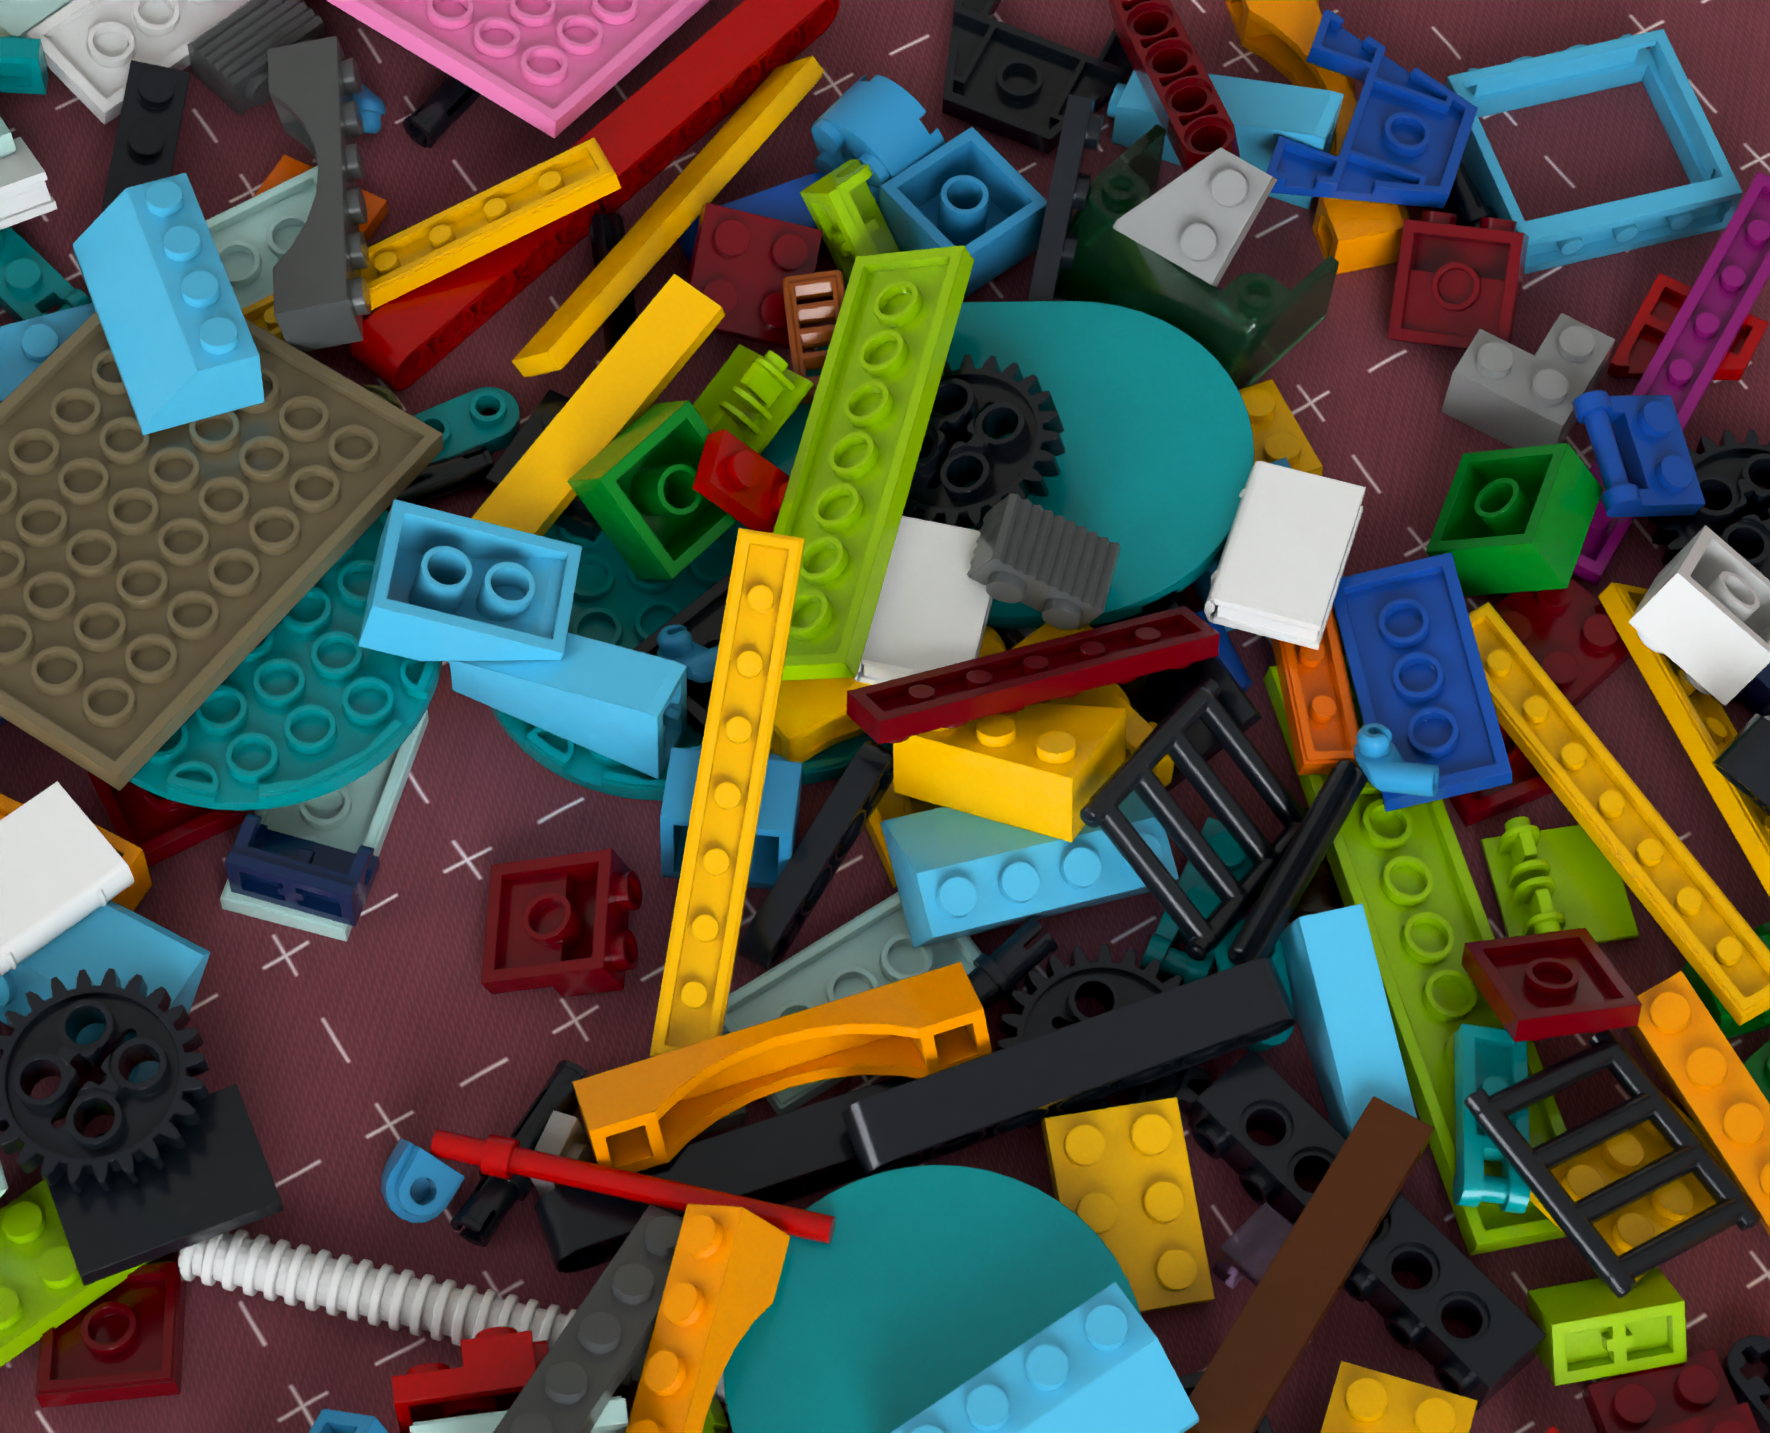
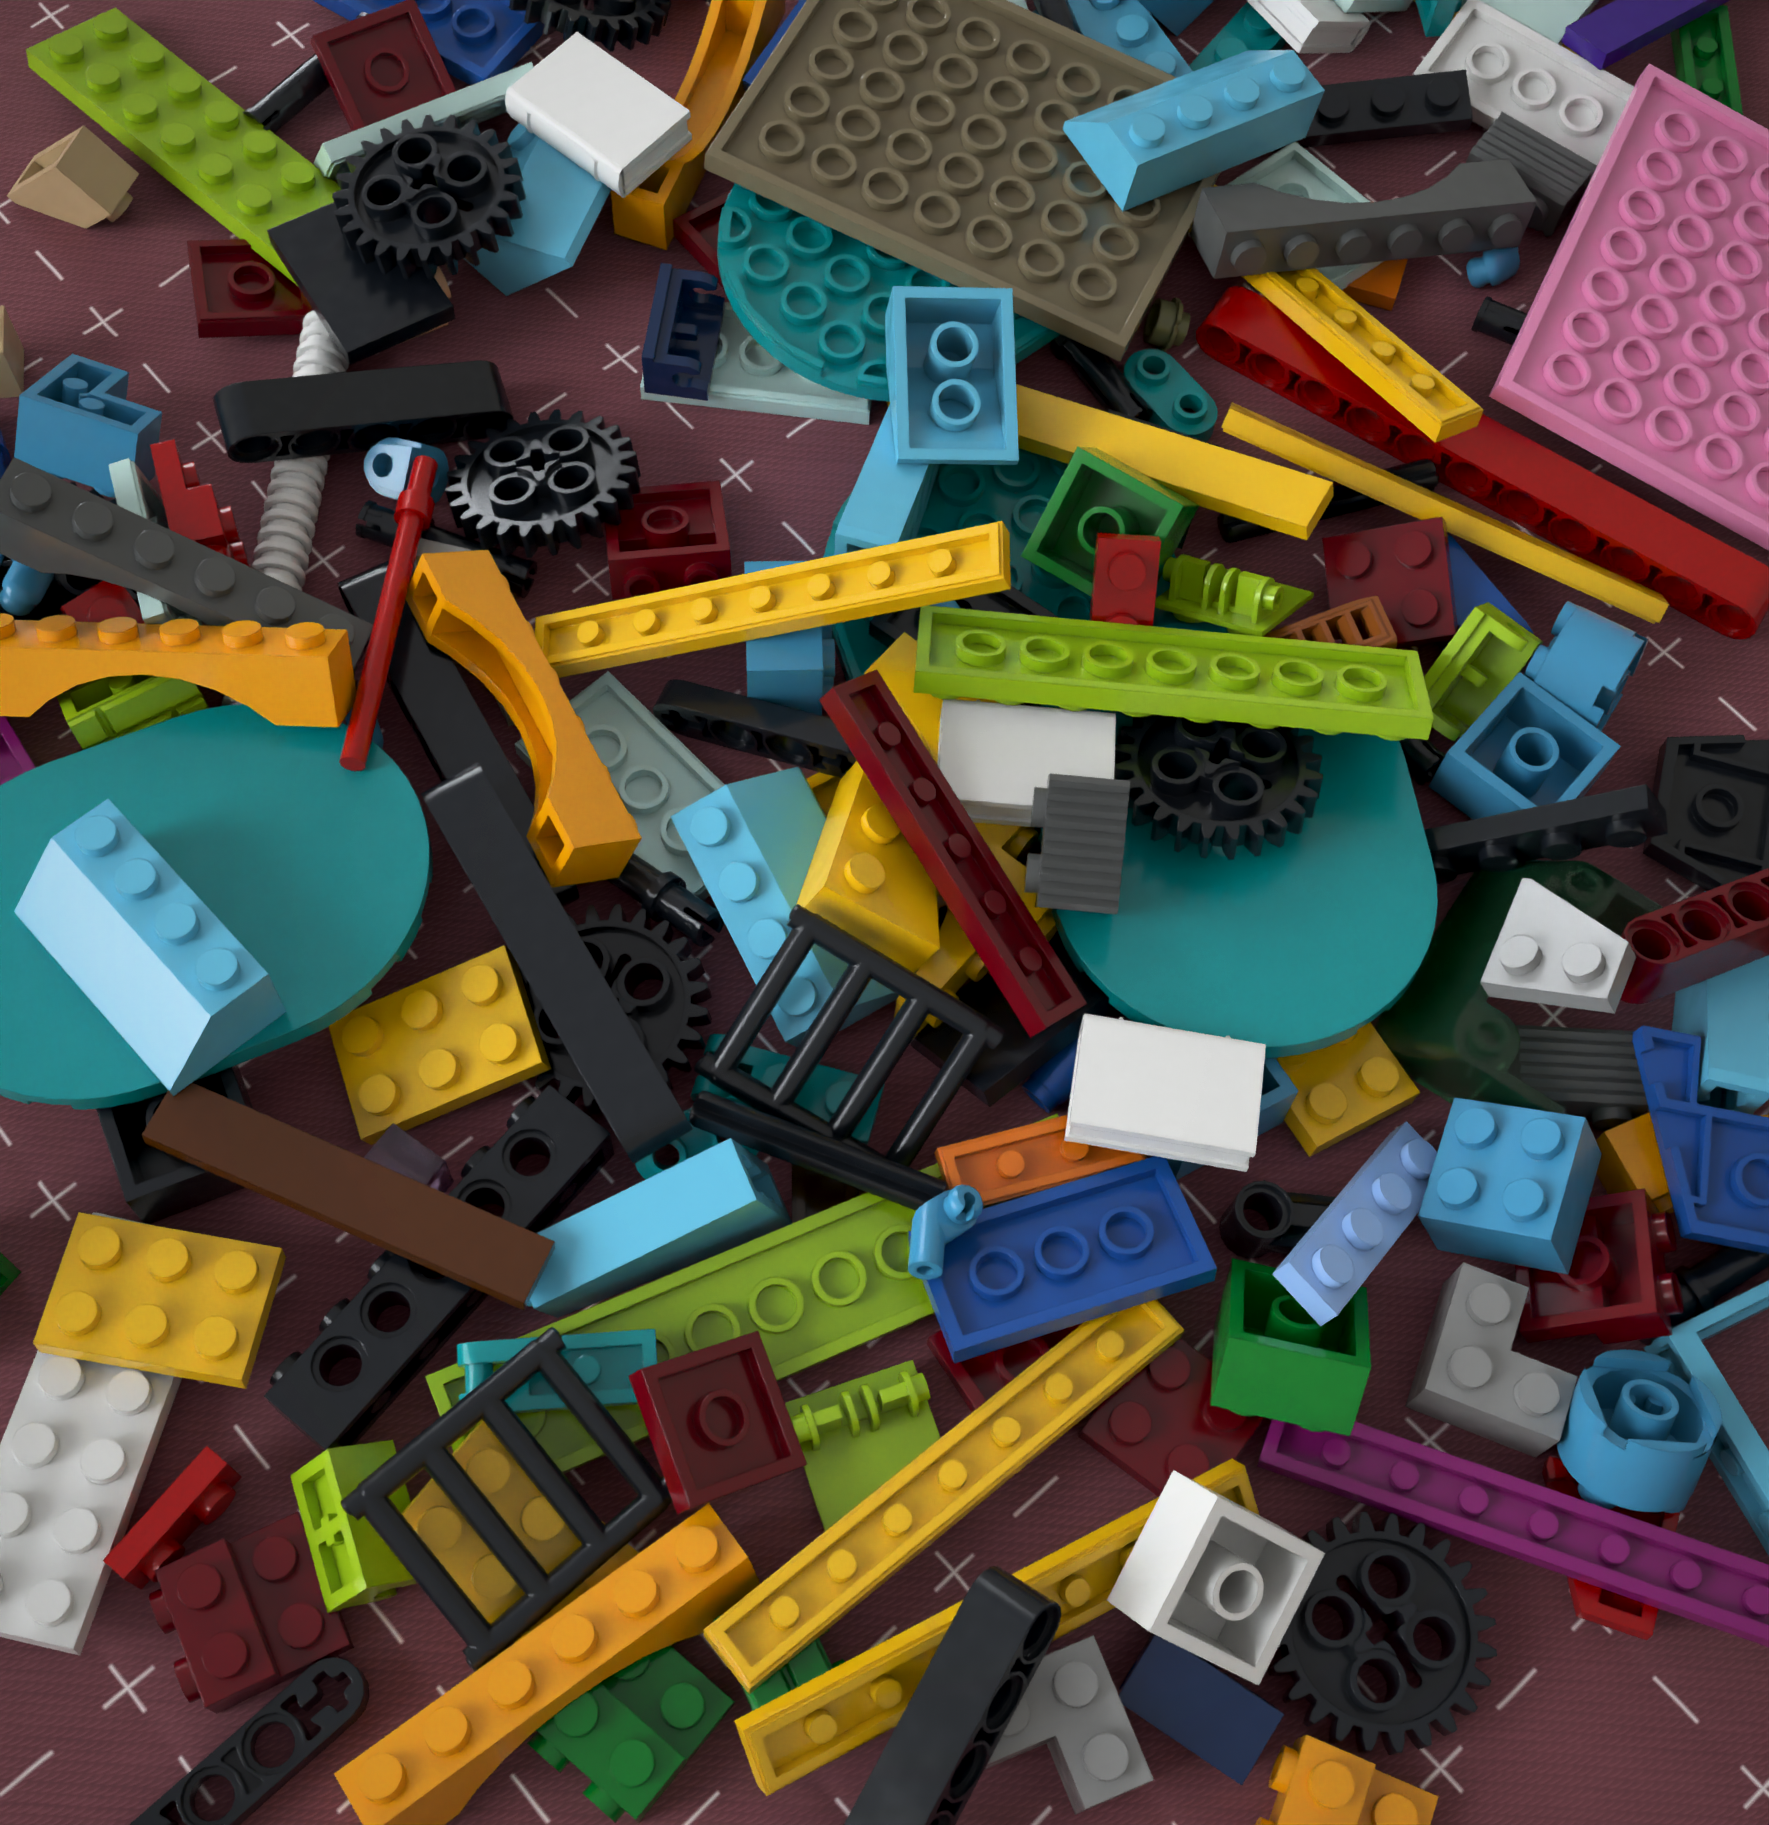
camera: 80 degrees right, 5 degrees up
blue plate [1572,390,1706,518] -> none
none -> black beam [213,360,514,463]
none -> black gear [445,409,641,558]
none -> black piece [1219,1180,1336,1259]
none -> light blue plate [1272,1121,1437,1327]
none -> dark azure brick [1418,1097,1602,1274]
none -> dark grey brick [1502,1025,1649,1131]
none -> dark azure brick [1557,1349,1722,1513]

